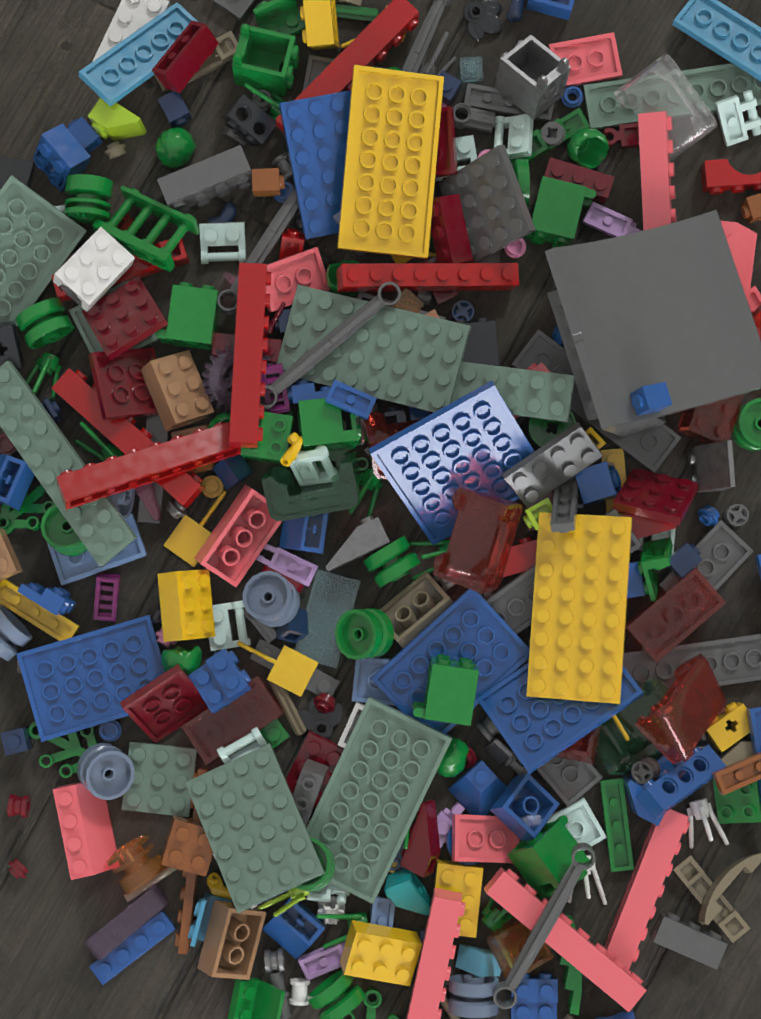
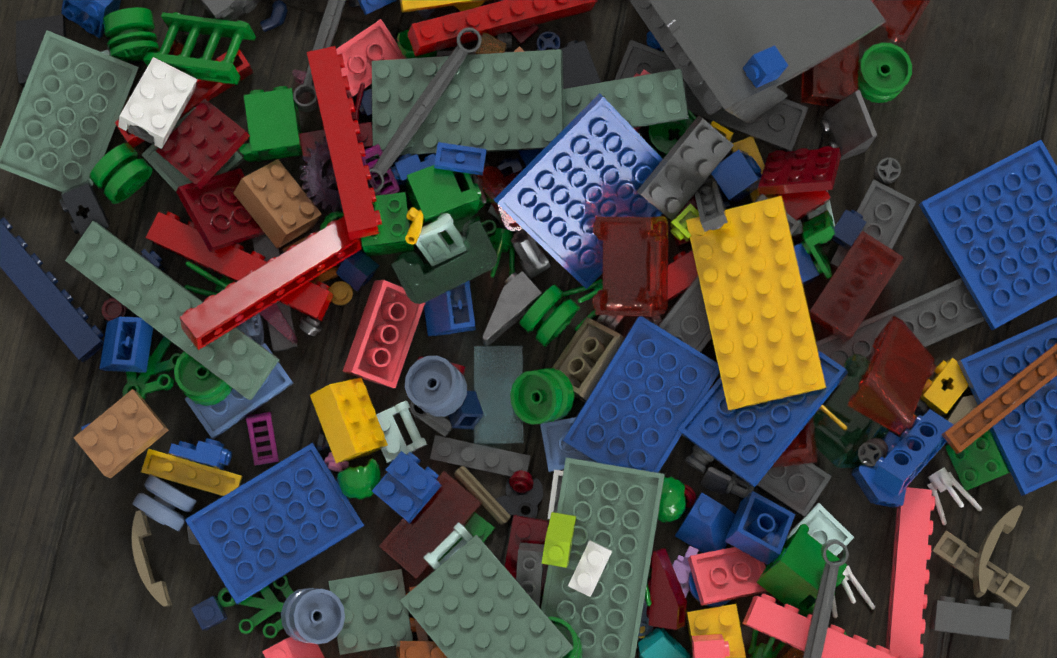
camera: 20 degrees left, 5 degrees down
green plant [25,352,62,400] -> none
blue plate [99,720,122,742] -> none
dark red plate [120,664,208,743] -> none
yellow piece [163,490,227,567] -> none
light aqua plate [199,222,246,264] -> none
yellow piece [237,641,319,697] -> none
lavender hinge [256,544,319,587] -> none
red bracket [278,228,304,260] -> none
green container [412,654,479,726] -> none
green plate [599,777,634,872] -> none
blue plate [697,505,720,526] -> none
none -> dark grey piece [510,231,551,279]
none -> lime slope [541,512,576,568]
none -> white plate [568,540,612,597]

